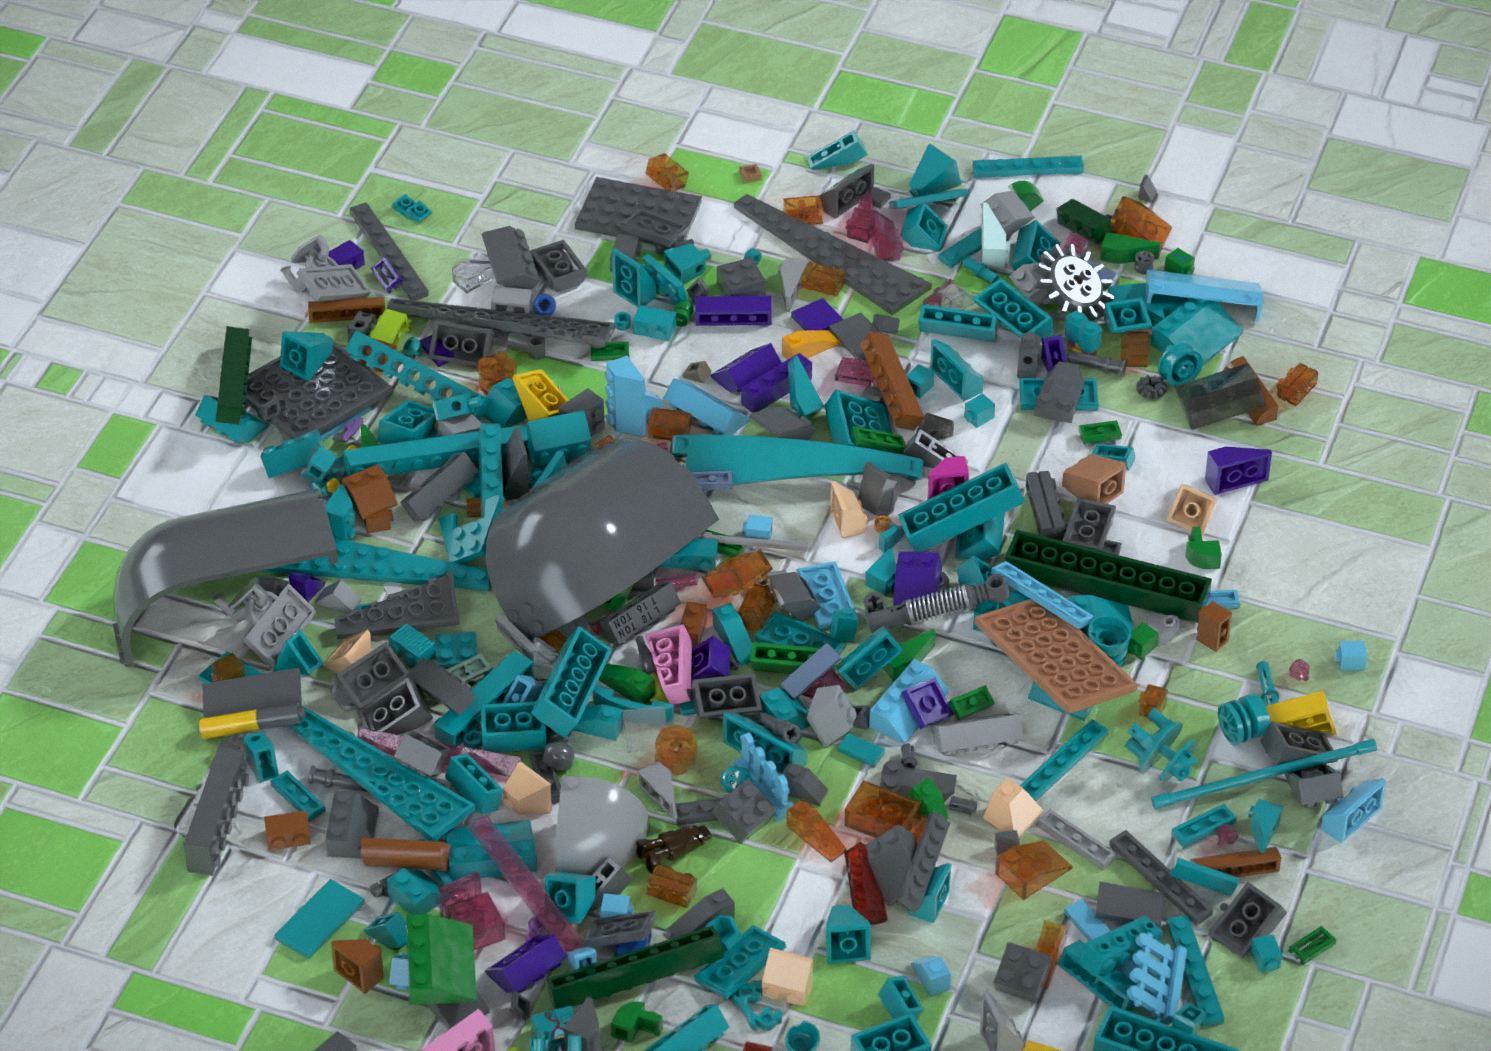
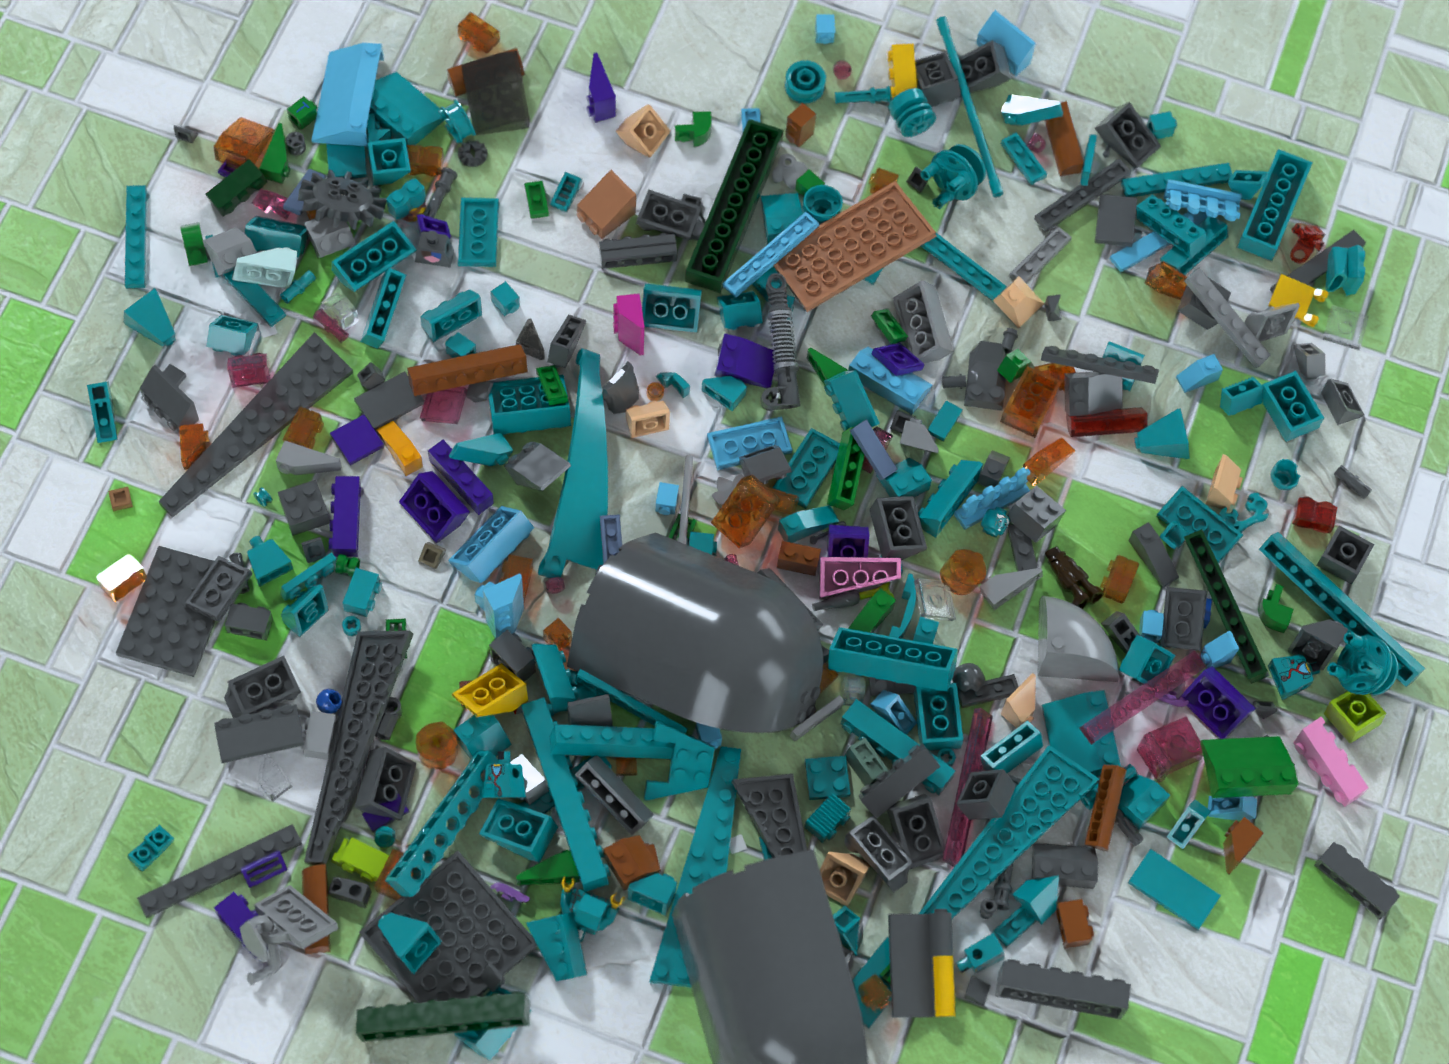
camera: 95 degrees left, 20 degrees up
dark grey pin [756,711,800,743] -> none
teal brick [829,608,859,642] -> none
clear pink slope [845,190,875,243] -> none
teal tile [889,188,969,208] -> none
teal brick [898,462,1025,552] -> none
clear orange slope [995,840,1073,900] -> none
dark grey slope [1034,361,1085,423] -> none
green tile [1288,926,1336,965] -> none
none -> teal wheel [785,60,826,104]
none -> dark grey pin [979,899,997,919]
none -> teal slope [1012,875,1059,925]
none -> light grey plate [1184,268,1270,368]

